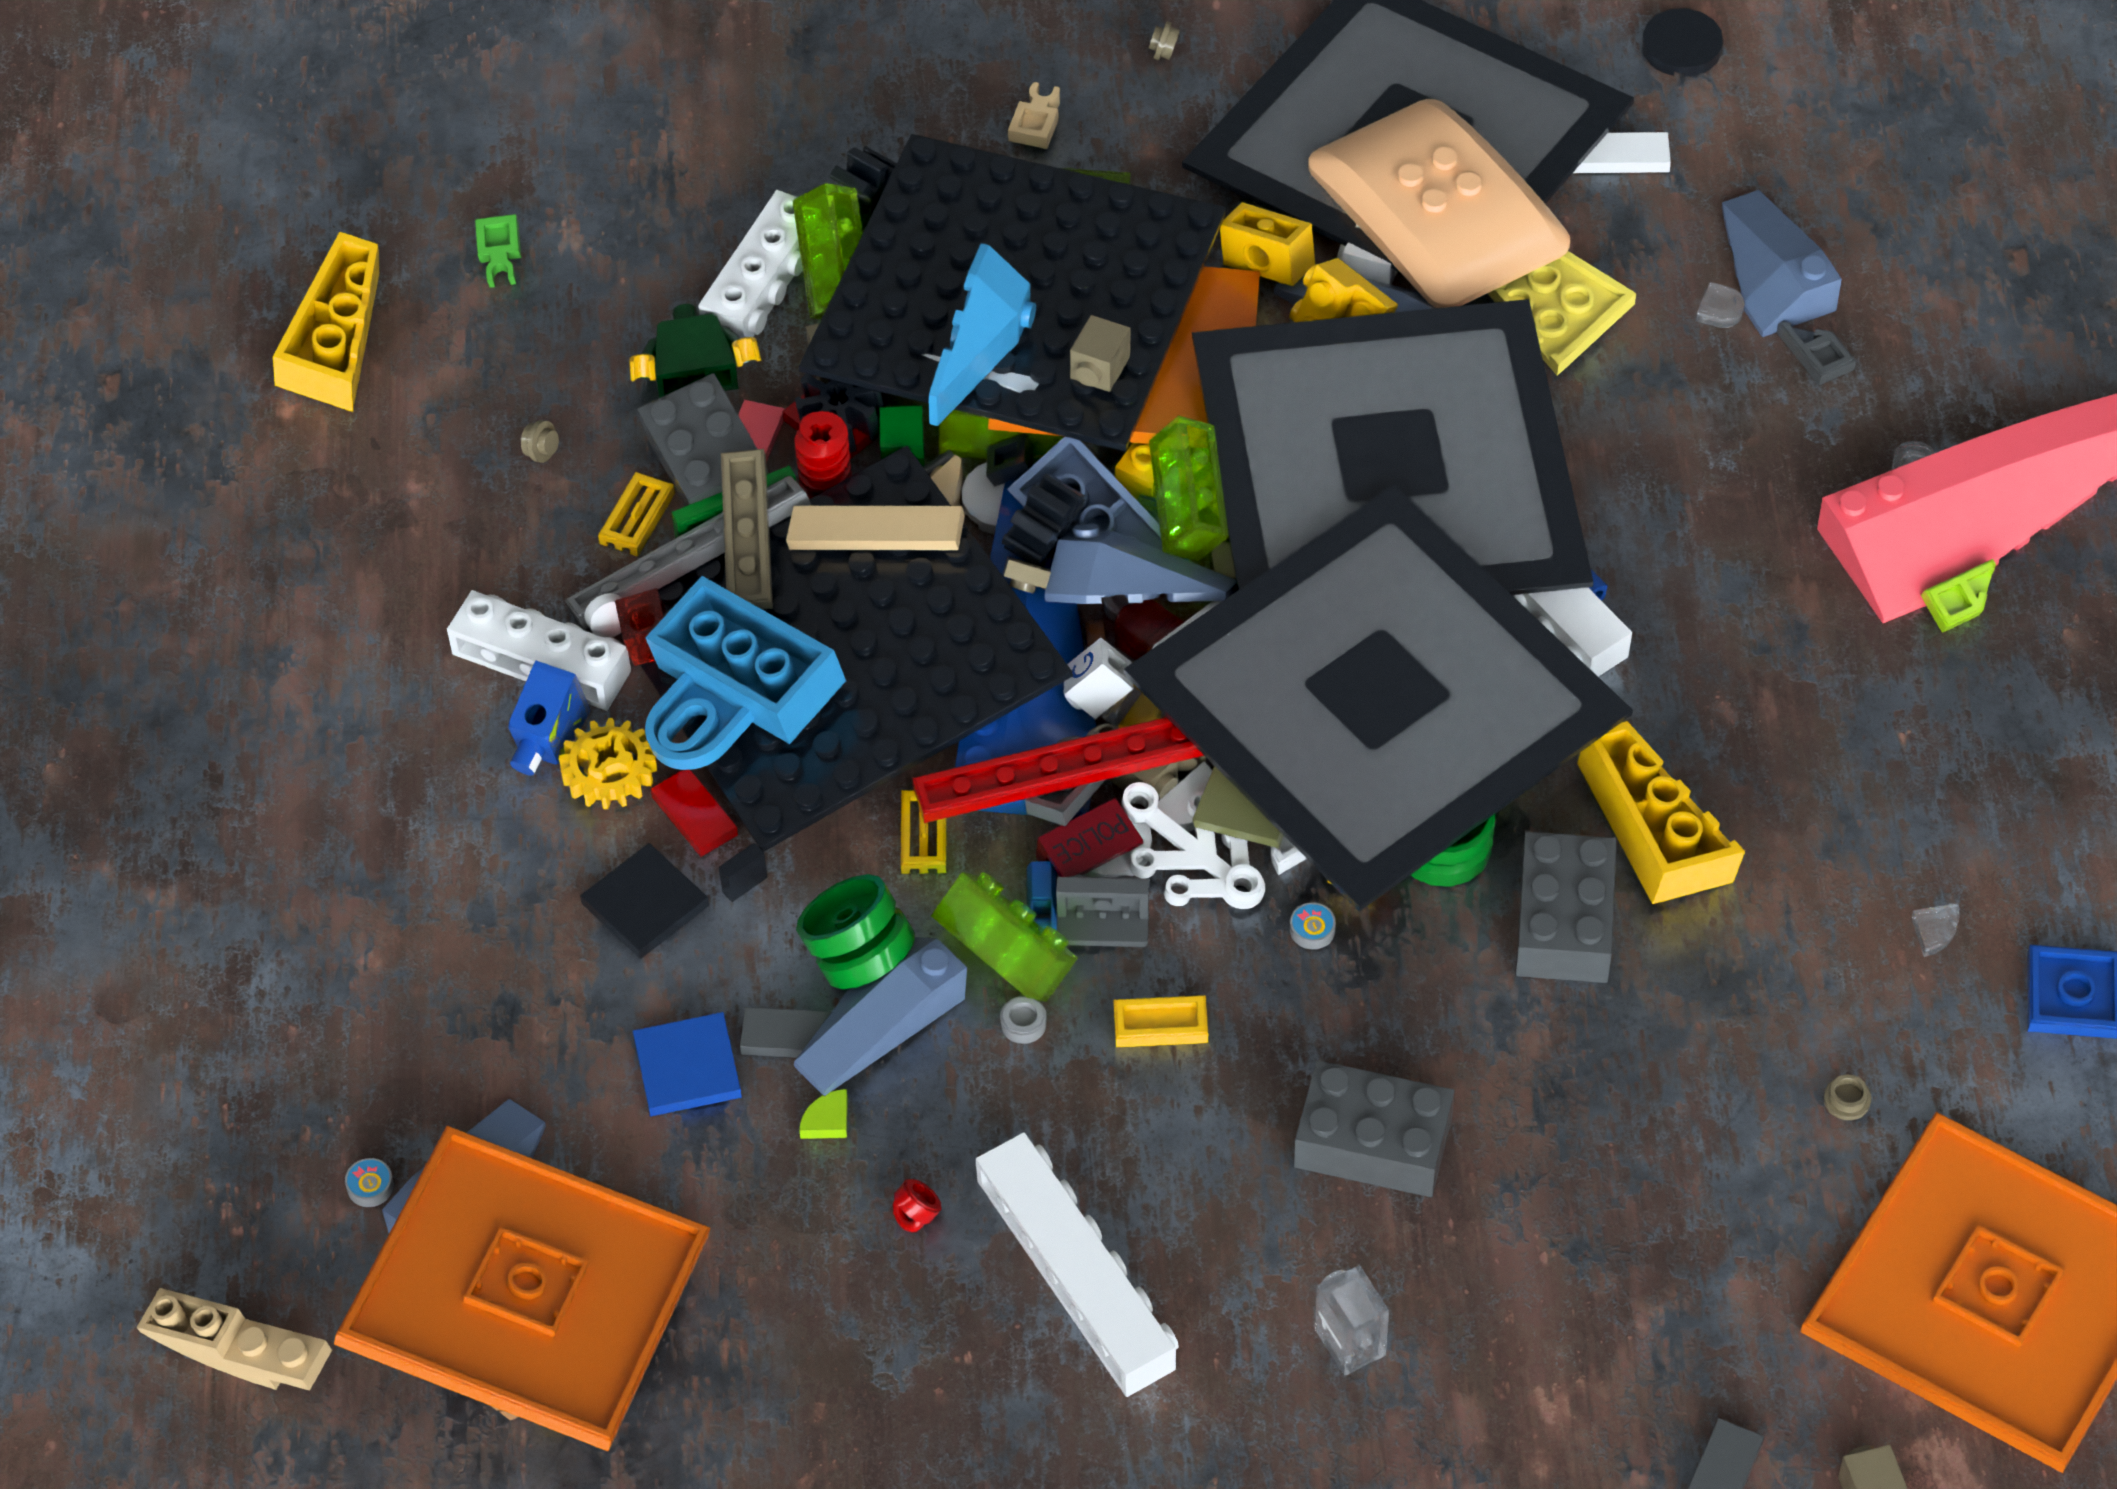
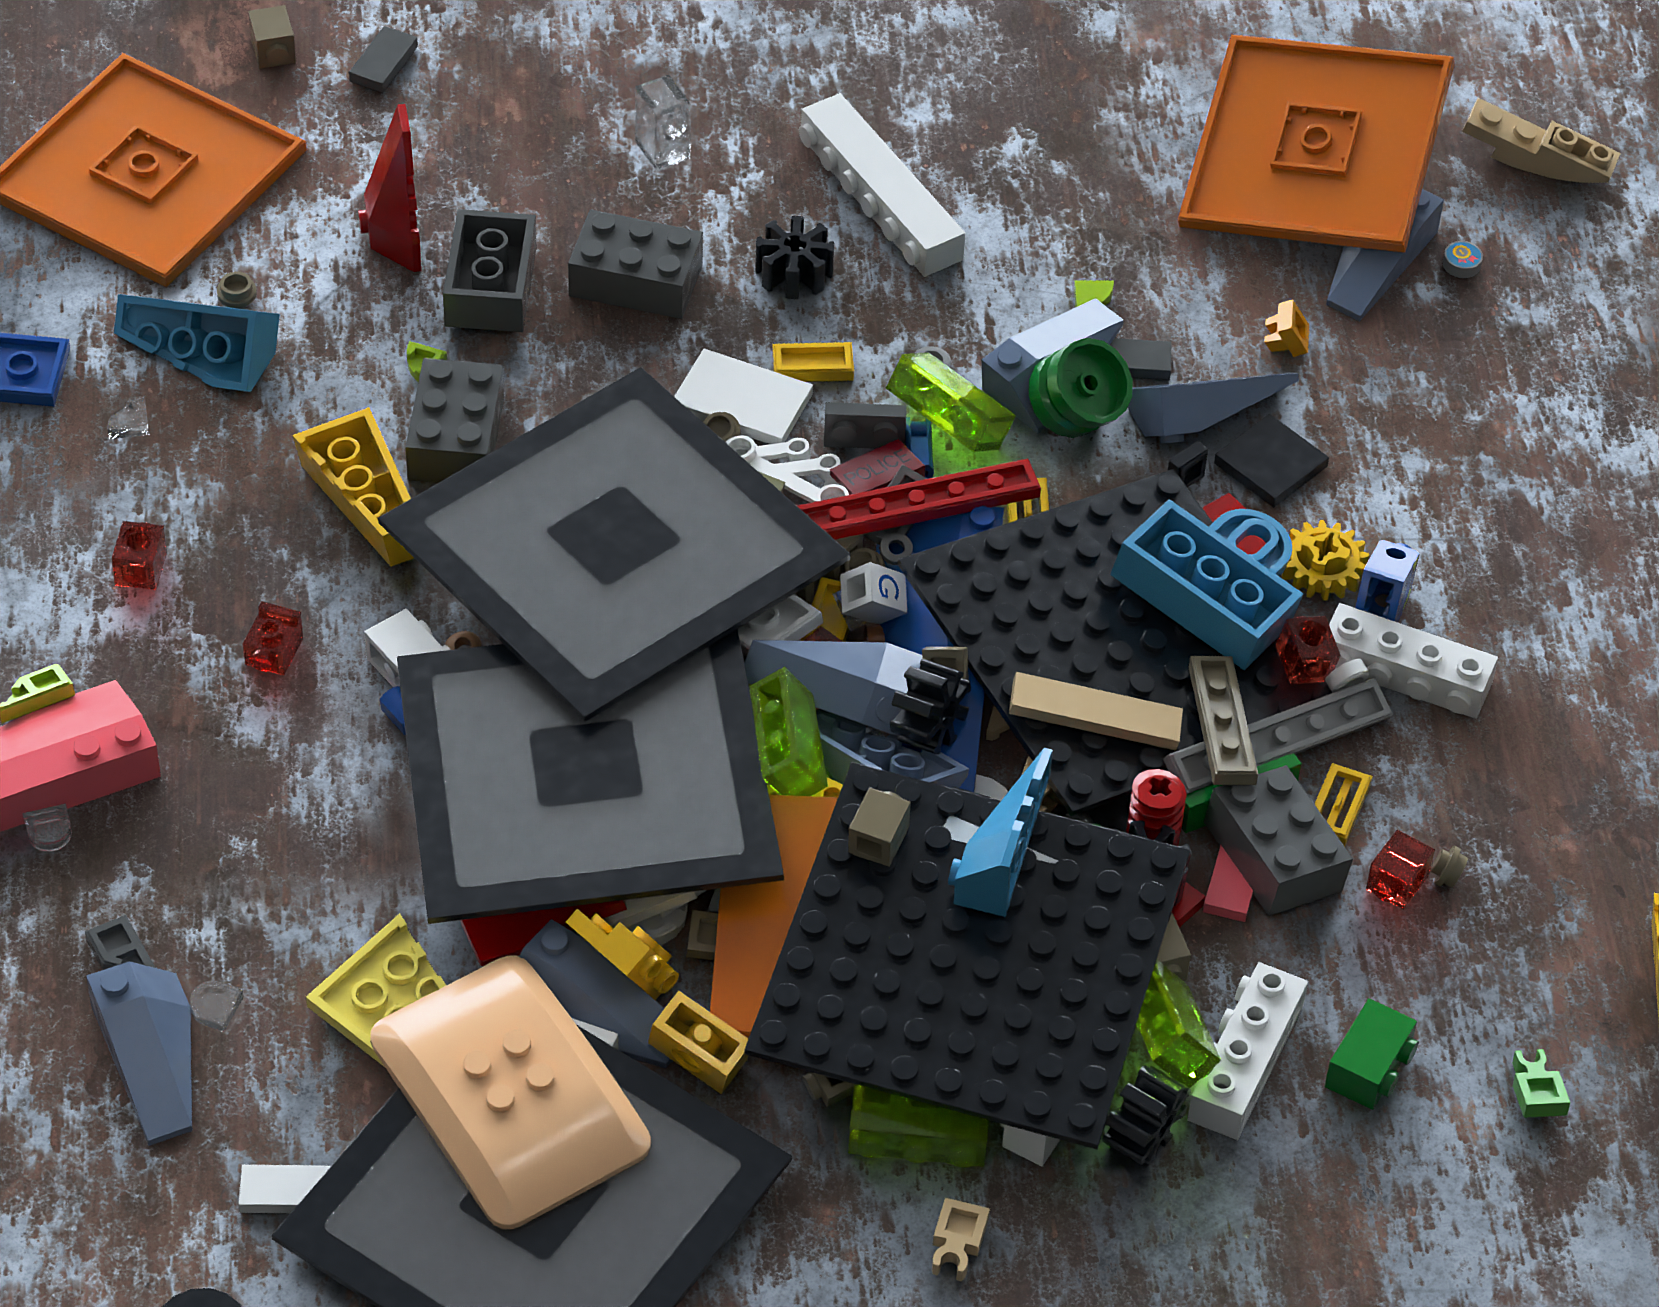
camera: 175 degrees right, 5 degrees down
dark green torso [629,304,761,398] -> none
blue tile [633,1012,742,1117] -> none
red tile [893,1179,942,1233] -> none
none -> clear red brick [111,521,167,590]
none -> dark azure wedge [114,294,280,392]
none -> clear red brick [243,601,303,675]
none -> red wedge [358,104,422,272]
none -> lime tile [407,341,447,381]
none -> dark grey brick [443,209,537,332]
none -> white tile [674,348,813,444]
none -> dark tan plate [703,412,741,442]
none -> black gear [755,216,835,299]
none -> sand blue wedge [1128,373,1299,443]
none -> light orange tile [1264,299,1309,357]
none -> green brick [1324,998,1419,1110]
none -> clear red brick [1366,829,1435,910]

